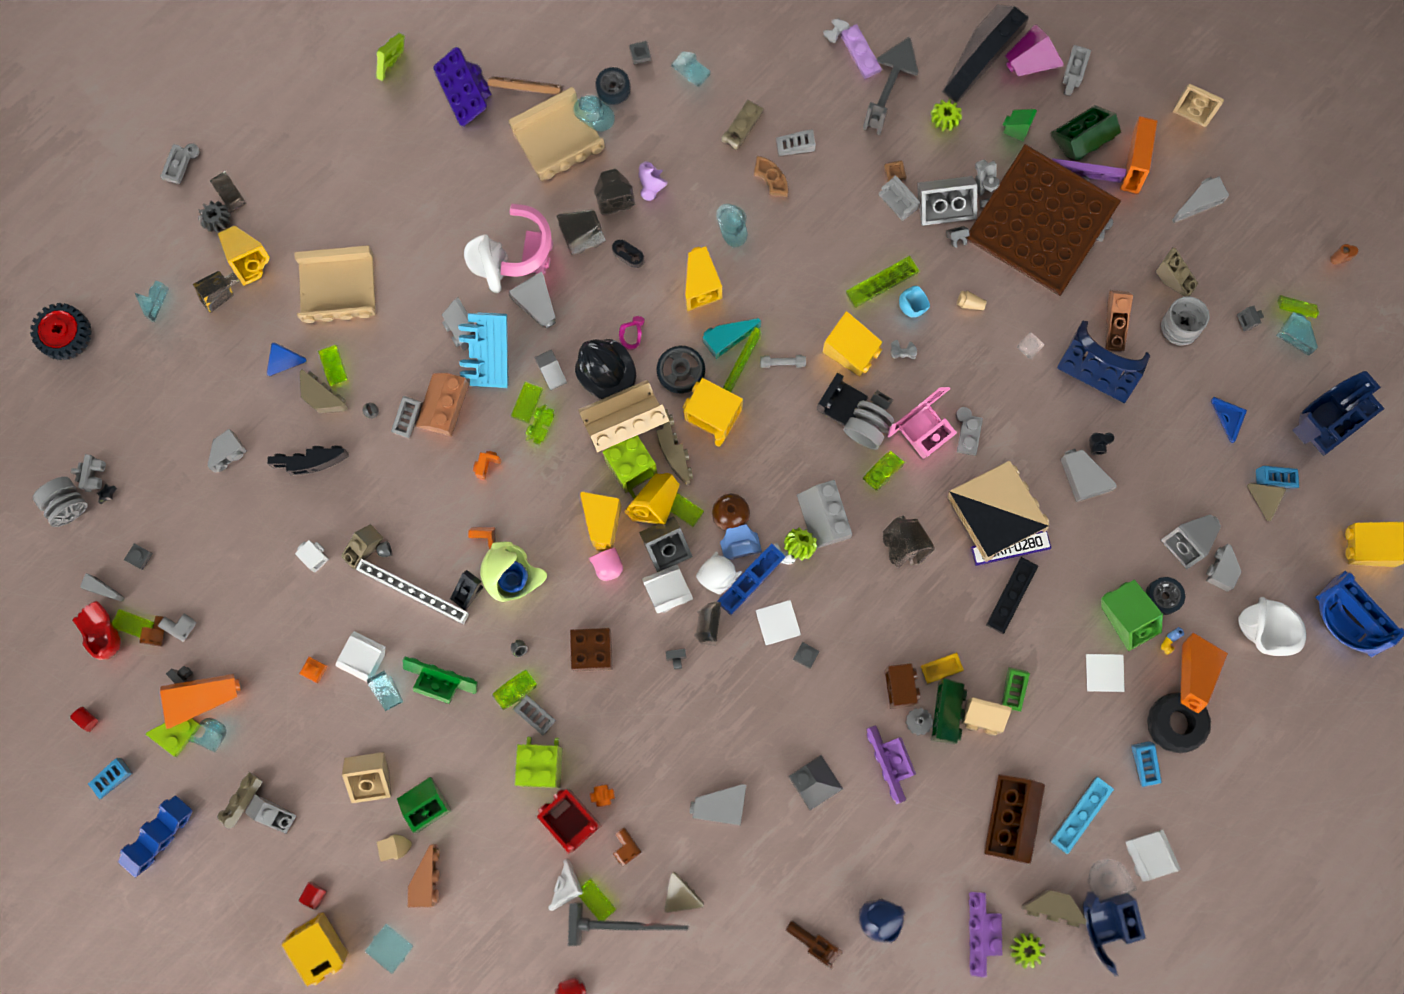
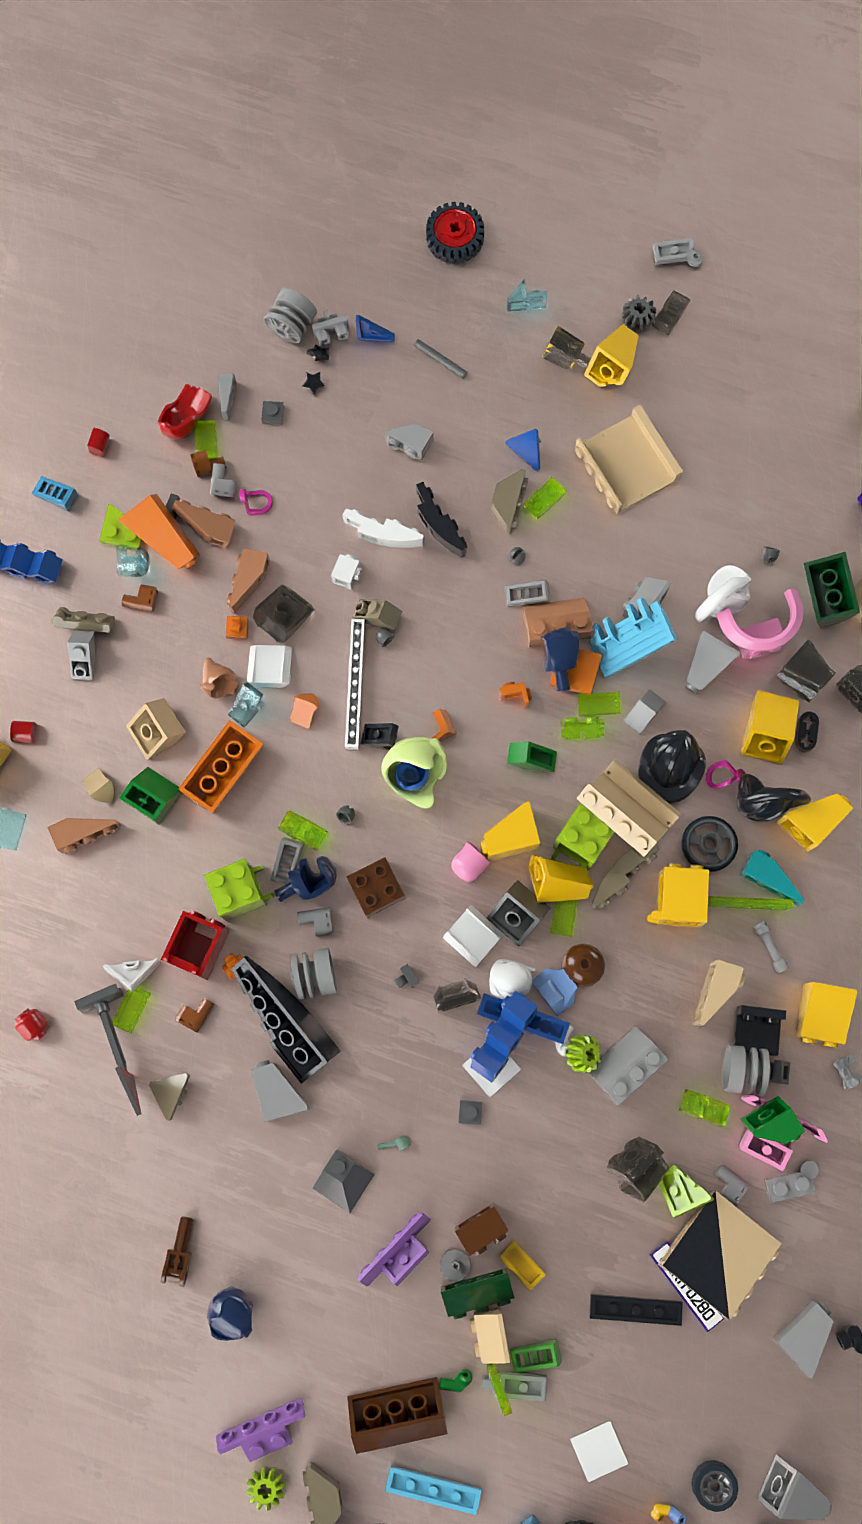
camera: 65 degrees right, 0 degrees up
green bracket [403,657,477,704] -> none
bright green slope [1101,579,1163,651] -> none
none -> dark orange piece [122,584,158,612]
none -> nougat slope [171,500,235,548]
none -> orange slope [178,720,264,814]
none -> nougat hat [200,658,238,698]
none -> nougat slope [227,548,270,613]
none -> black wedge [231,956,341,1084]
none -> dark pink piece [240,489,273,516]
none -> clear smoke slope [253,584,315,643]
none -> dark blue piece [274,856,337,902]
none -> tile [289,693,319,729]
none -> light grey wheel [290,948,337,1000]
none -> light grey piece [297,907,333,936]
none -> black piece [301,372,325,395]
none -> white slope [343,508,424,548]
none -> blue tile [356,315,395,342]
none -> sand green hand [377,1136,410,1151]
none -> dark grey bar [414,339,467,378]
none -> green arm [440,1369,472,1392]
none -> blue brick [470,991,538,1083]
none -> light grey hinge [482,1371,547,1402]
none -> clear neon green tile [487,1363,512,1416]
none -> green slope [507,741,557,772]
none -> dark blue piece [541,628,580,691]
none -> orange tile [550,649,603,696]
none -> lime wing [655,1165,714,1218]
none -> tan slope [693,959,745,1027]
none -> light grey piece [714,1164,750,1206]
none -> black piece [737,774,811,822]
none -> yellow slope [740,690,799,765]
none -> green slope [740,1096,805,1144]
none -> dark grey hinge [762,546,780,563]
none -> dark green slope [803,552,860,628]

